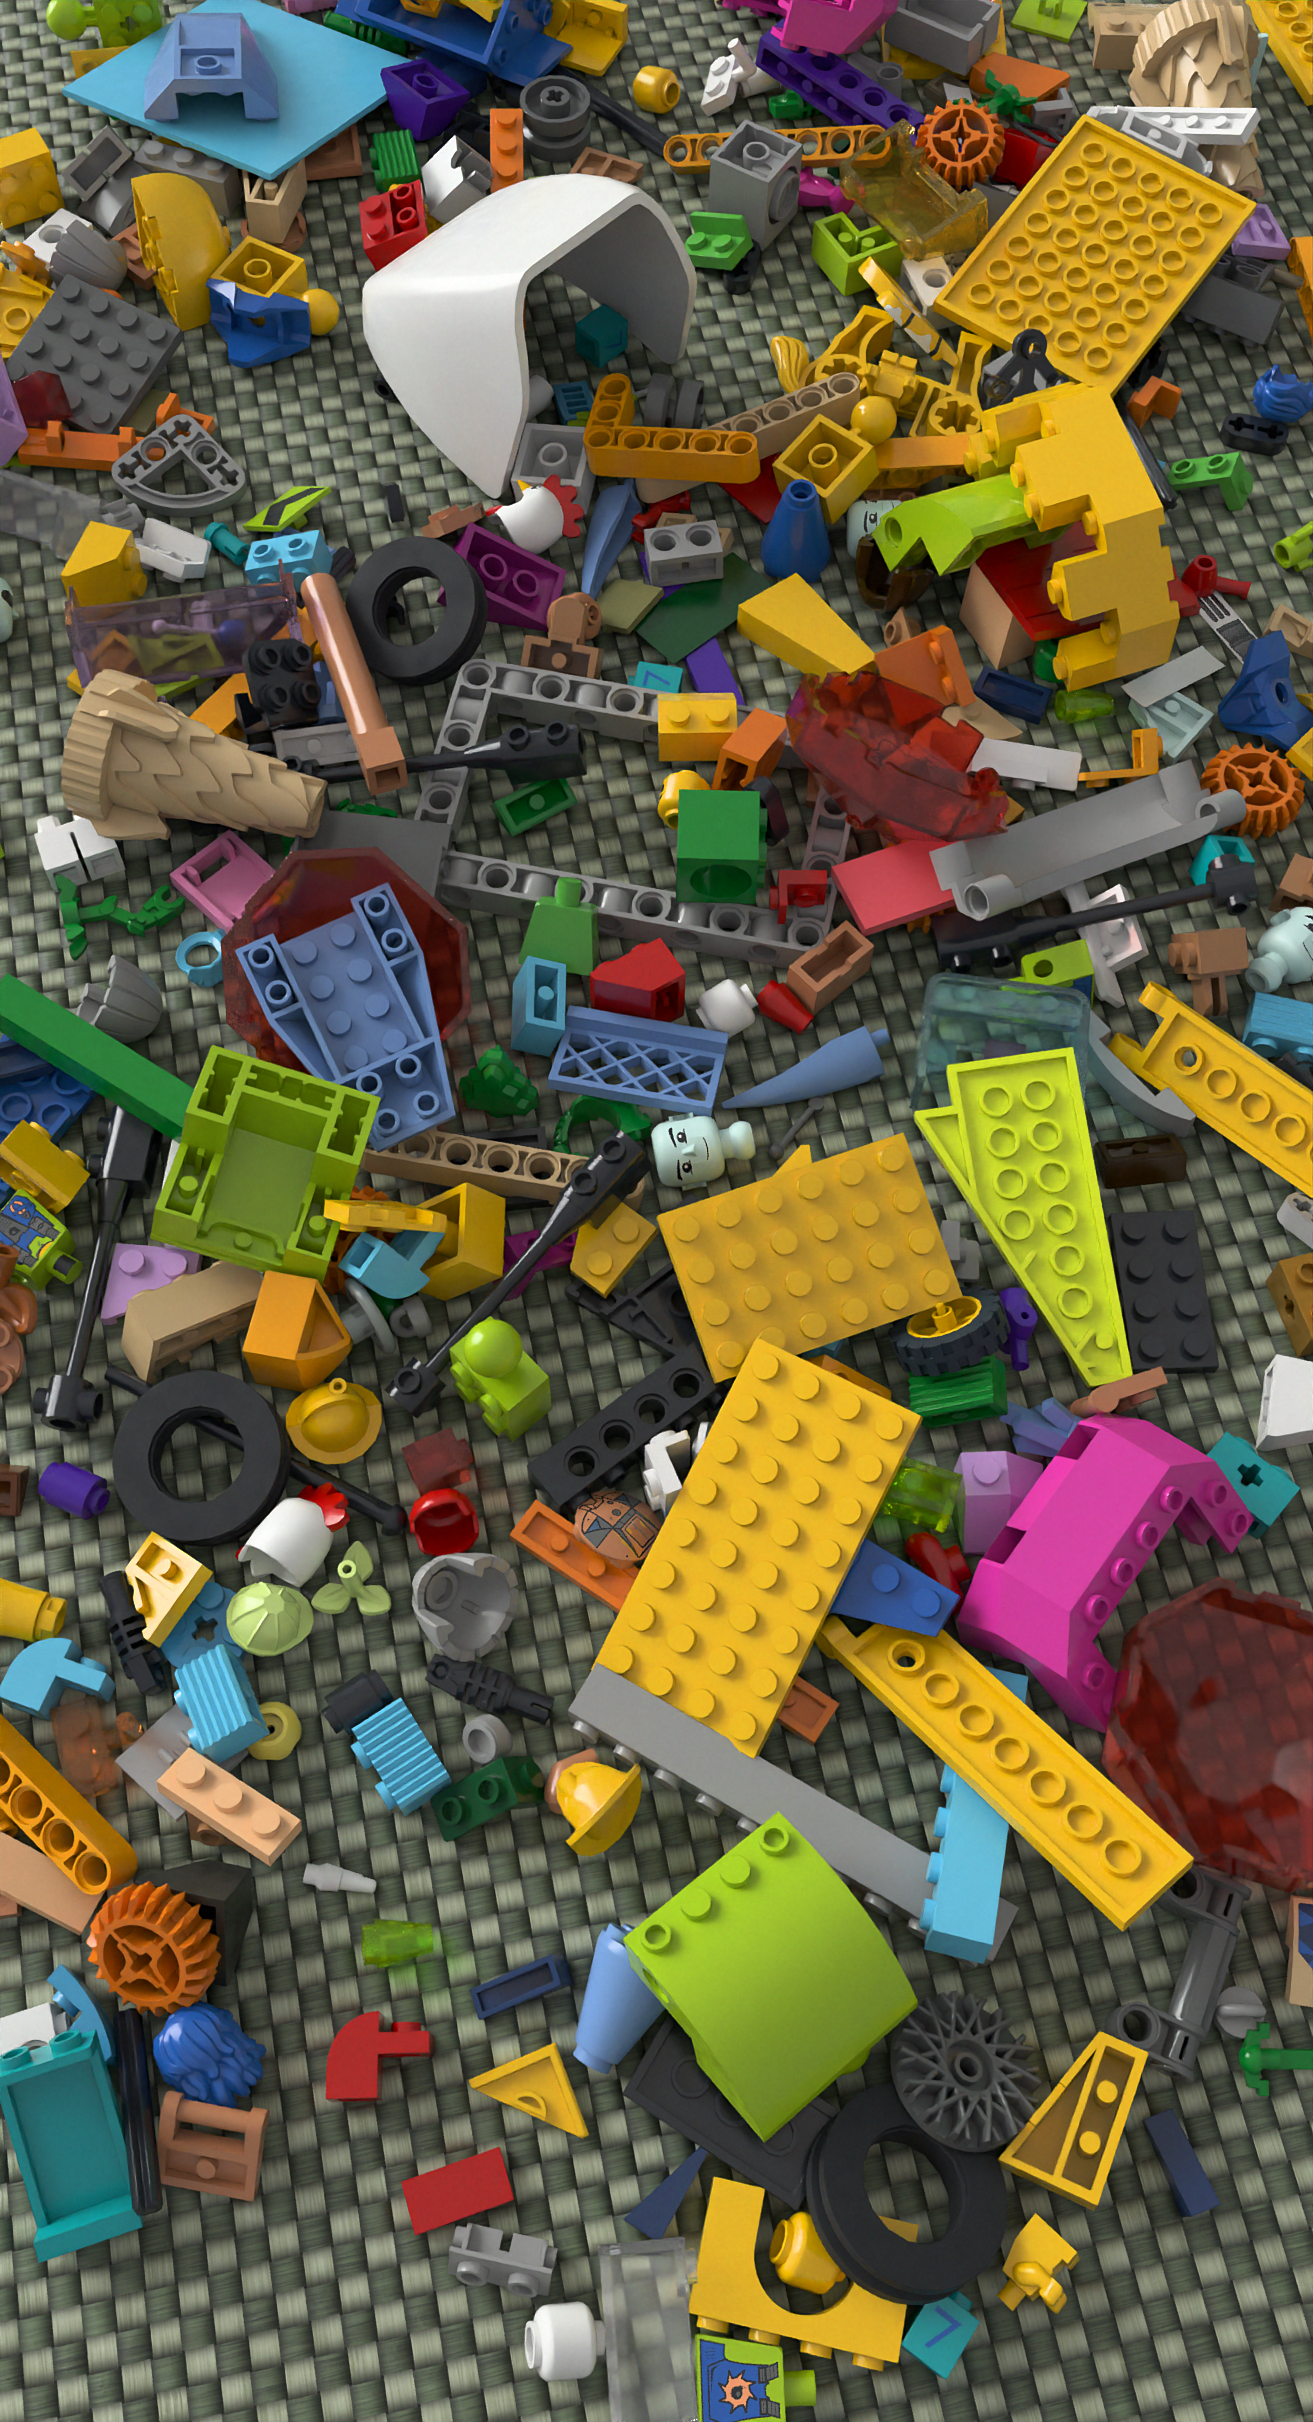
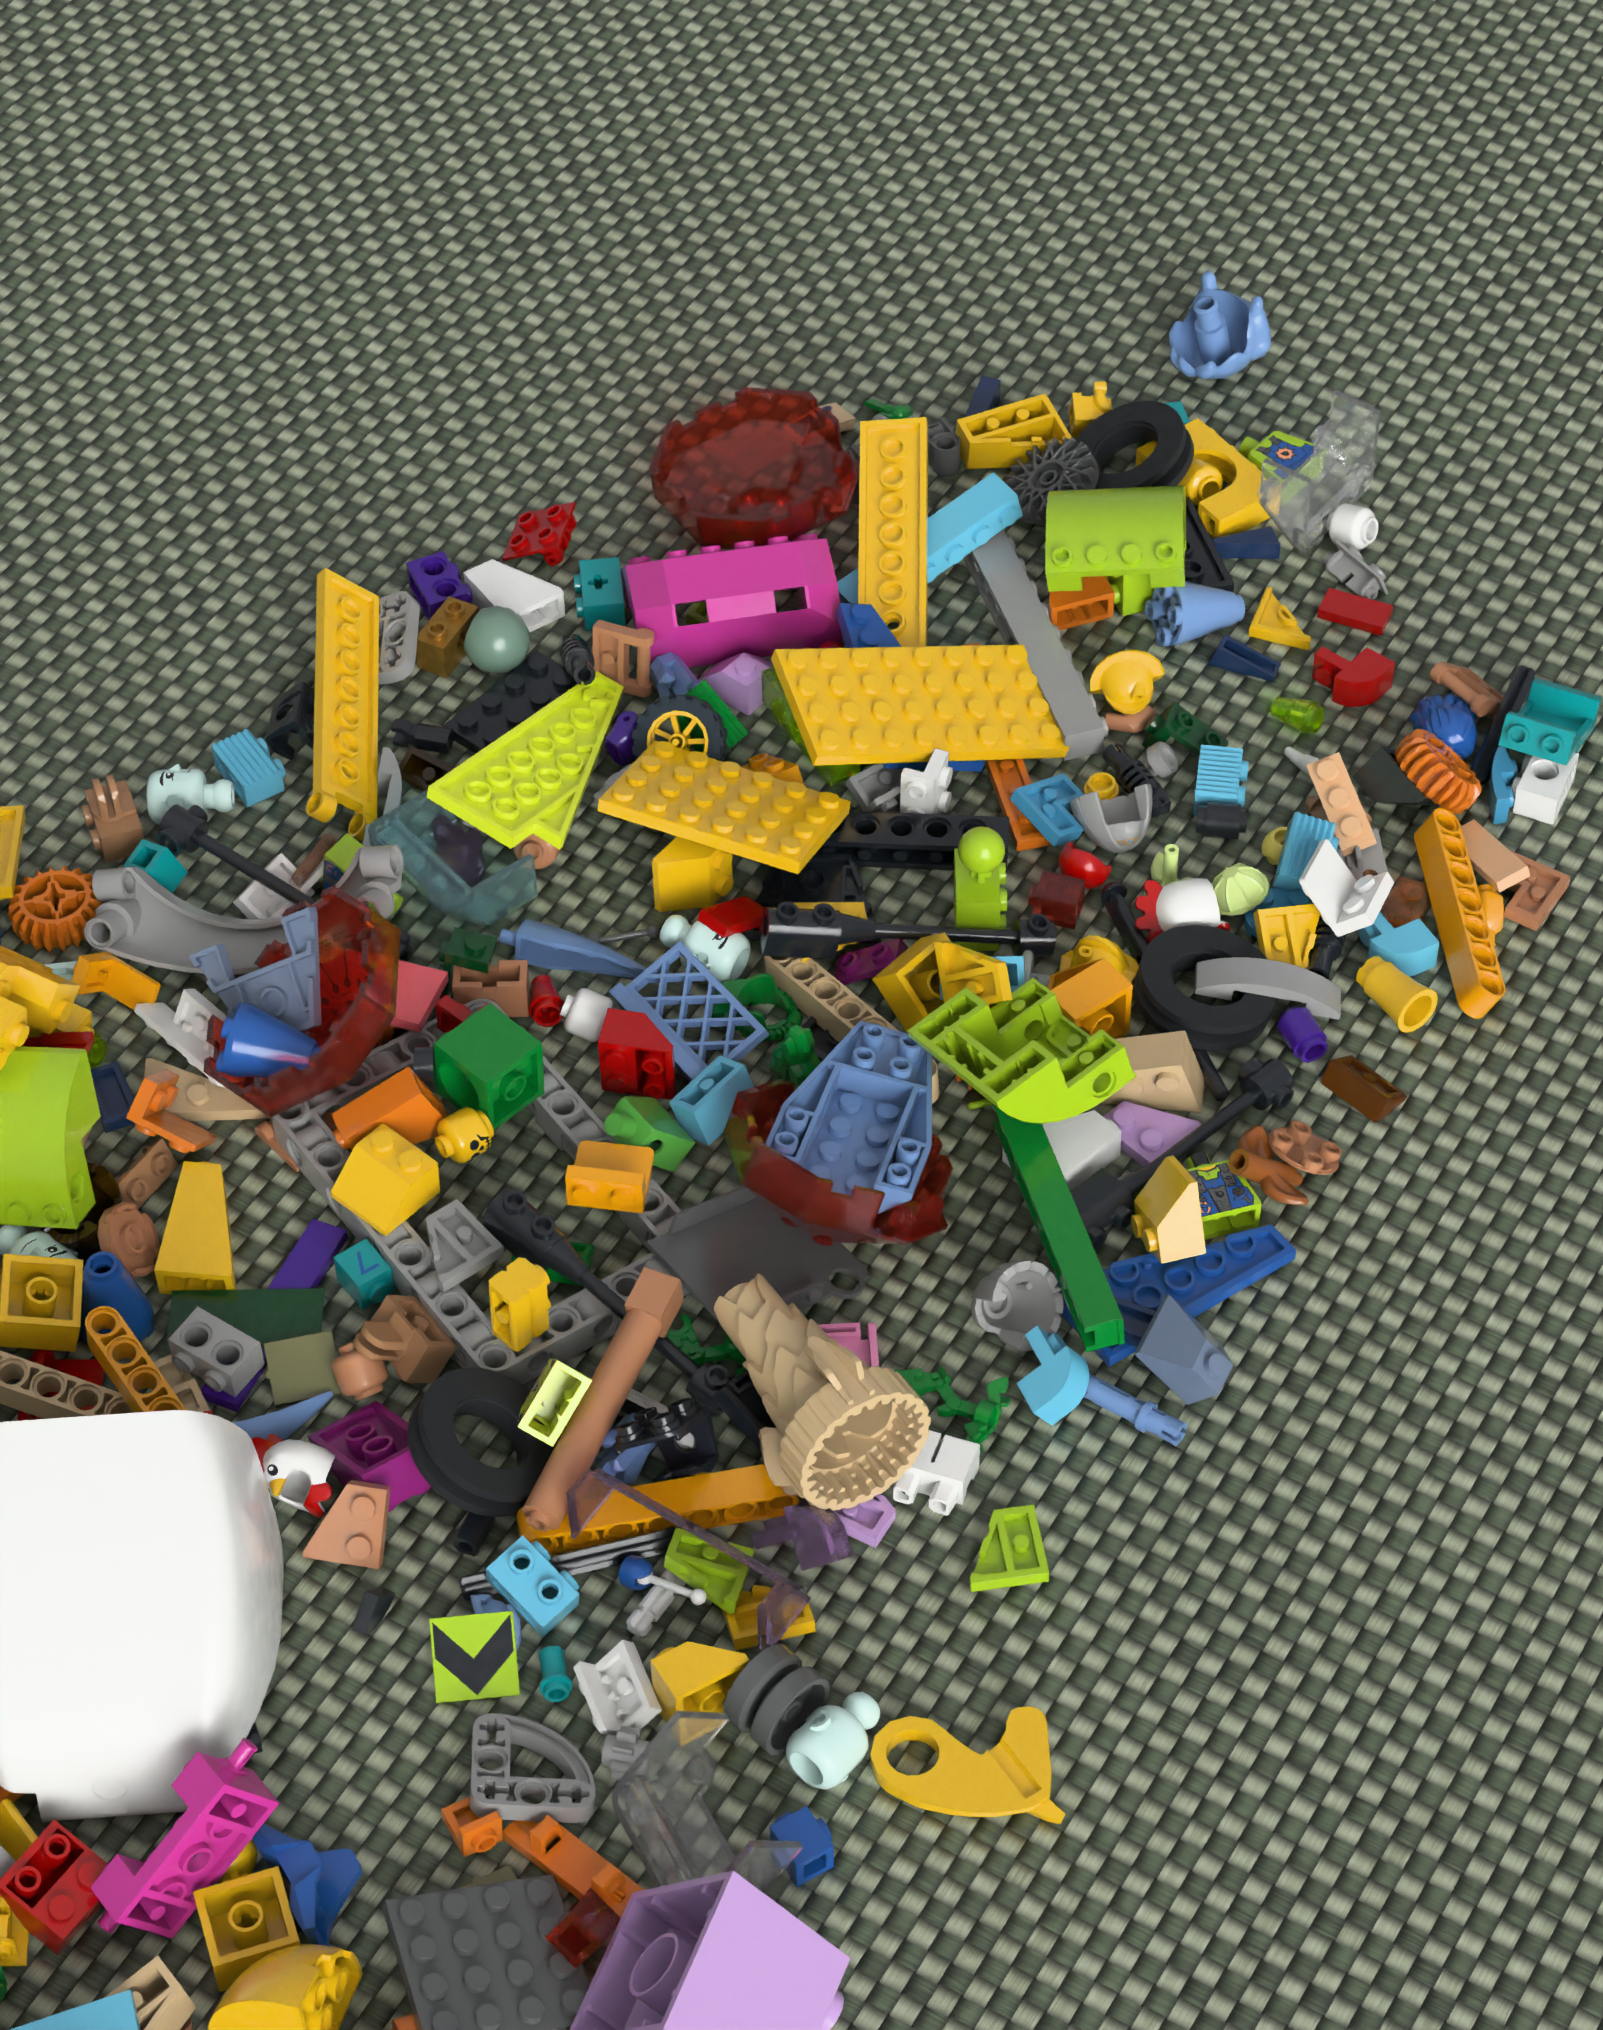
camera: 135 degrees left, 15 degrees down
medium azure piece [176,928,238,988] -> none
nougat dish [573,1491,662,1569] -> none
medium nougat brick [1168,927,1249,1018] -> none
none -> dark pink brick [90,1738,279,1939]
none -> nougat tile [98,1202,160,1280]
none -> sand blue wing [189,907,322,1032]
none -> blue cone [216,1002,327,1078]
none -> nougat piece [289,834,338,886]
none -> black bar [391,718,454,754]
none -> light grey wing [425,1199,504,1293]
none -> dark green bracket [438,927,497,999]
none -> sand green helmet [464,606,530,674]
none -> yellow brick [488,1257,551,1352]
none -> neon yellow torso [518,1359,592,1447]
none -> black hinge [559,634,596,685]
none -> light orange bracket [565,1140,654,1213]
none -> red tile [697,896,765,938]
none -> dark grey wheel [723,1644,830,1755]
none -> dark azure plate [1010,773,1084,847]
none -> medium azure brick [1017,1325,1089,1425]
none -> yellow plate [1084,772,1119,801]
none -> light grey slope [1194,957,1341,1020]
none -> white bracket [1299,839,1395,937]

